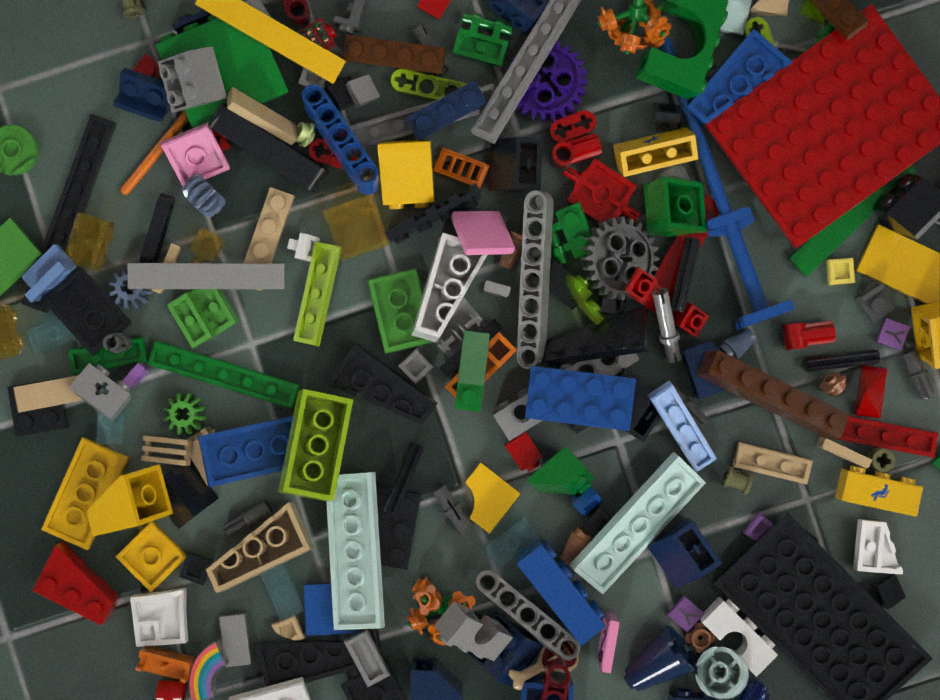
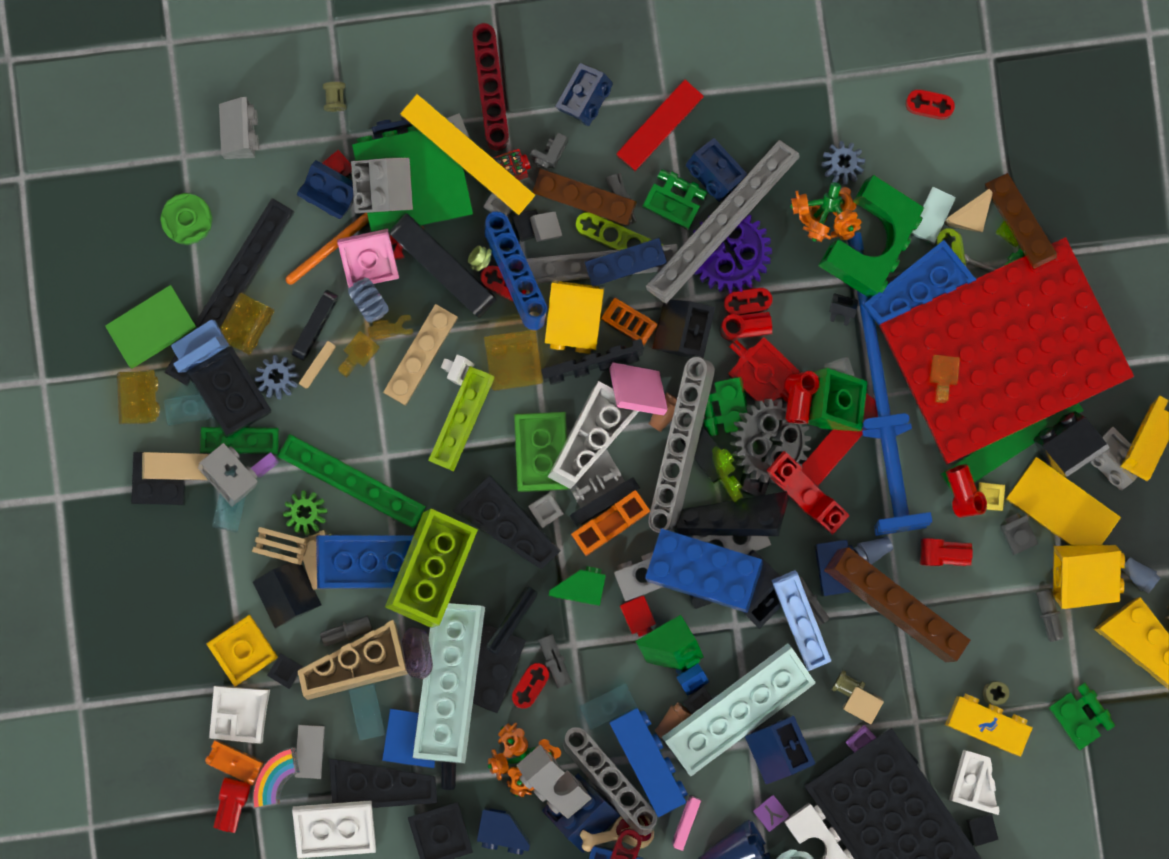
camera: 10 degrees right, 5 degrees down
red wedge [32,541,120,625] -> none
yellow tile [41,437,130,550] -> none
yellow slope [86,464,173,536] -> none
dark grey pin [103,333,132,353] -> none
light grey tile [127,263,285,289] -> none
bright green slope [167,289,240,349] -> none
tan tile [227,87,297,145] -> none
tan tile [271,613,305,640] -> none
light grey tile [344,629,391,687] -> none
green slope [454,330,490,412] -> none
yellow tile [465,462,520,534] -> none
light grey tile [483,280,511,299] -> none
yellow brick [613,127,698,177] -> none
light grey pin [652,288,682,363] -> none
black axle [670,237,700,312] -> none
nougat plate [685,622,715,653] -> none
tan tile [732,442,813,485] -> none
black axle [804,350,880,372] -> none
tan tile [816,437,872,468] -> none
nougat plate [819,372,846,396] -> none
red tile [835,416,939,458] -> none
red slope [854,365,887,419] -> none
medium lavender tile [875,318,910,351] -> none
none -> light grey slope [219,97,259,159]
none -> clear yellow plate [368,315,414,341]
none -> clear purple plate [402,627,433,679]
none -> red beam [512,663,549,709]
none -> green slope [549,566,606,606]
none -> red piece [785,371,819,424]
none -> tan panel [843,687,884,724]
none -> clear yellow plate [930,355,960,403]
none -> red piece [946,464,987,518]

